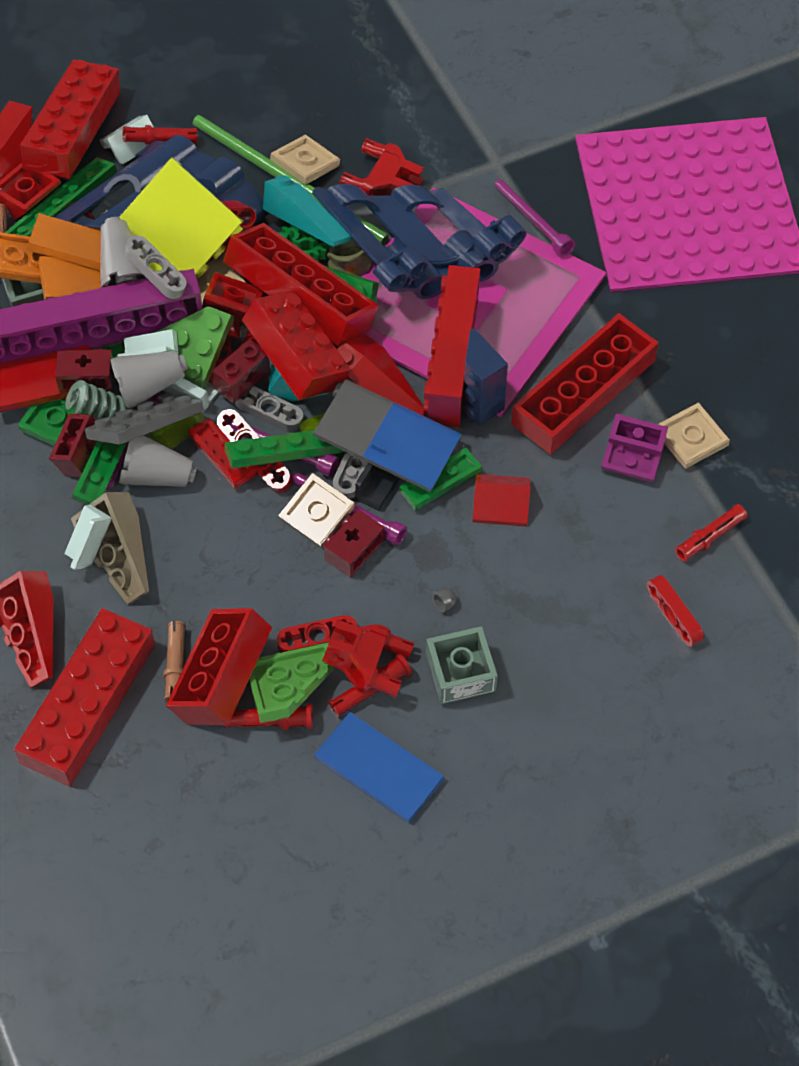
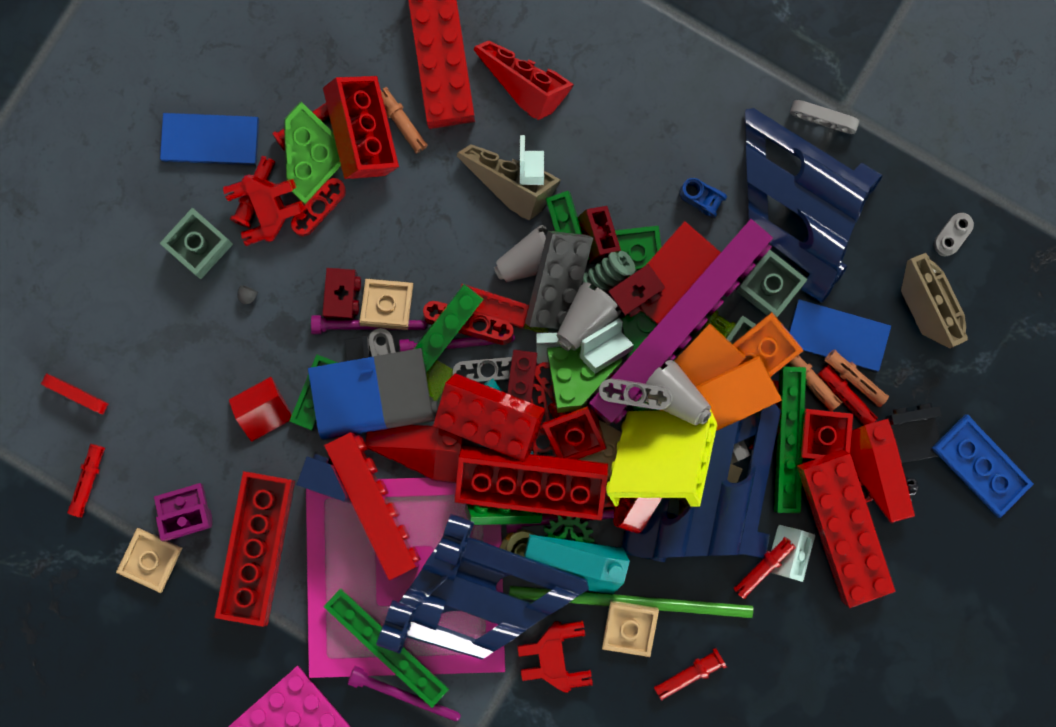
camera: 145 degrees right, 25 degrees up
none -> green plate [324,588,449,708]
none -> red pin [654,648,727,701]

